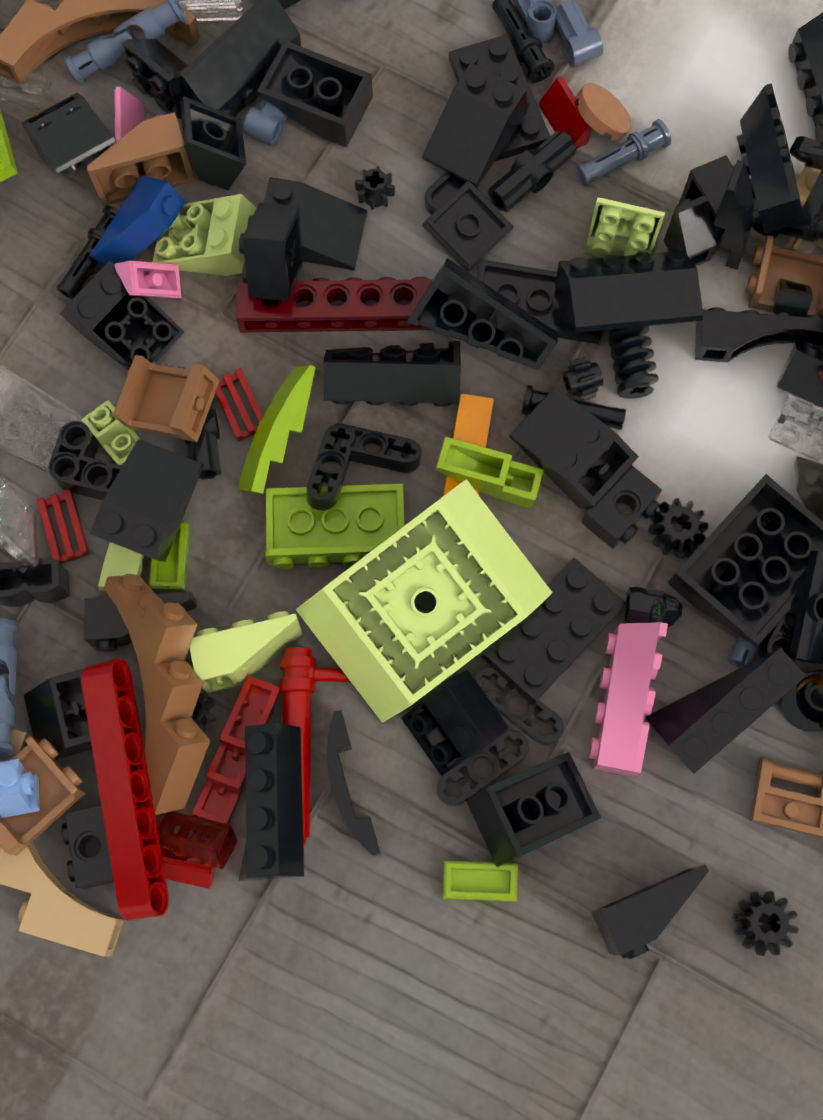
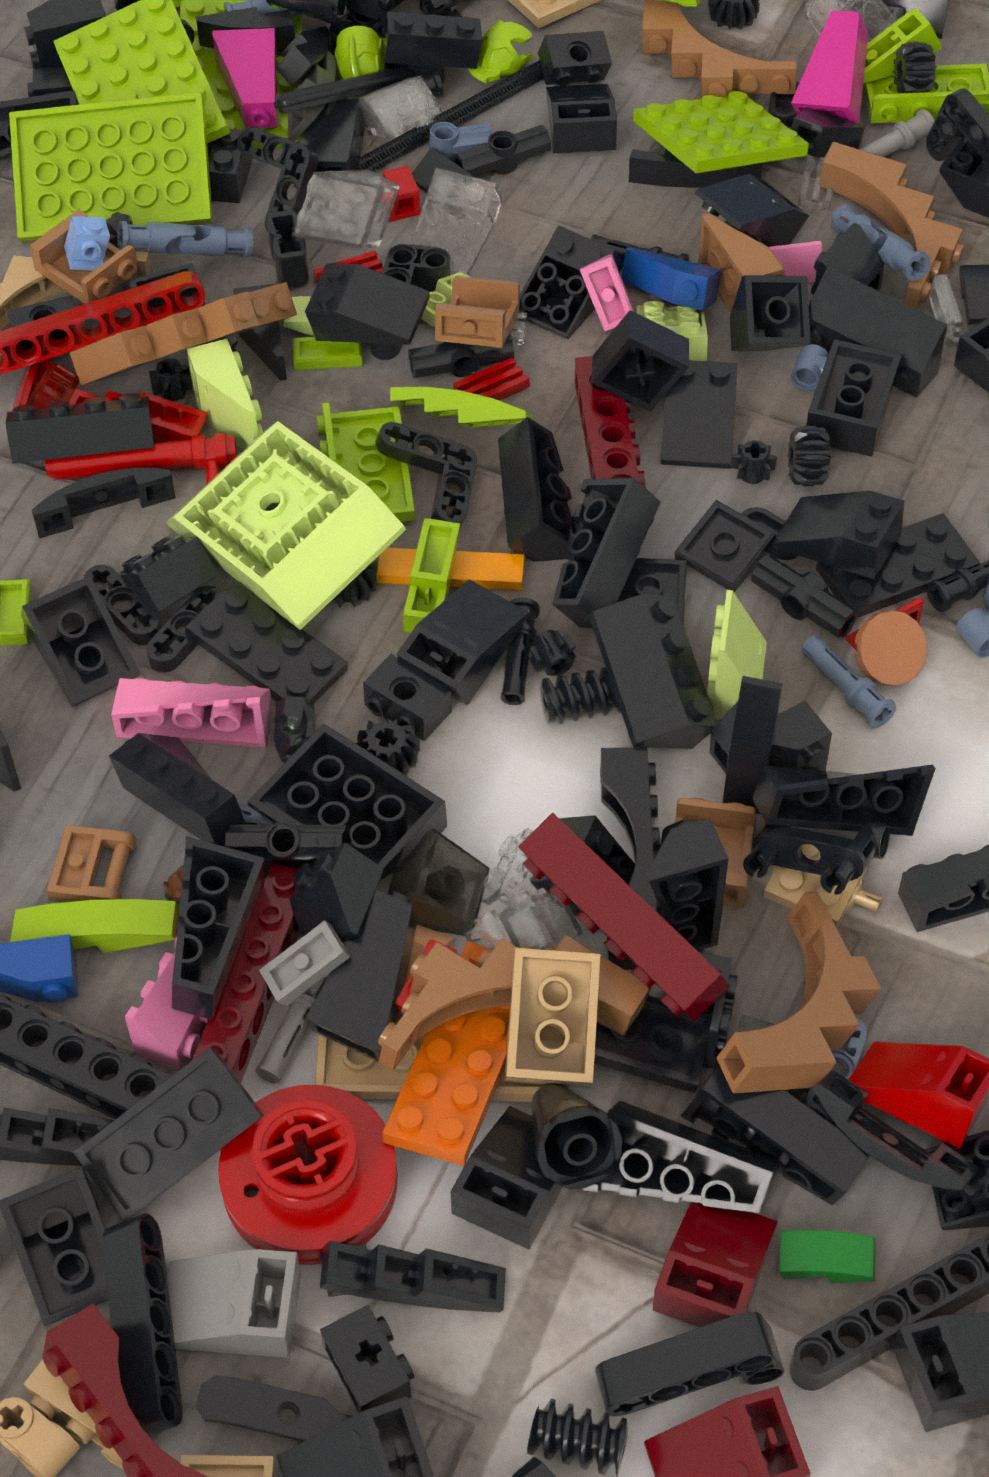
camera: 85 degrees right, 20 degrees down
none -> black gear [787,426,831,486]

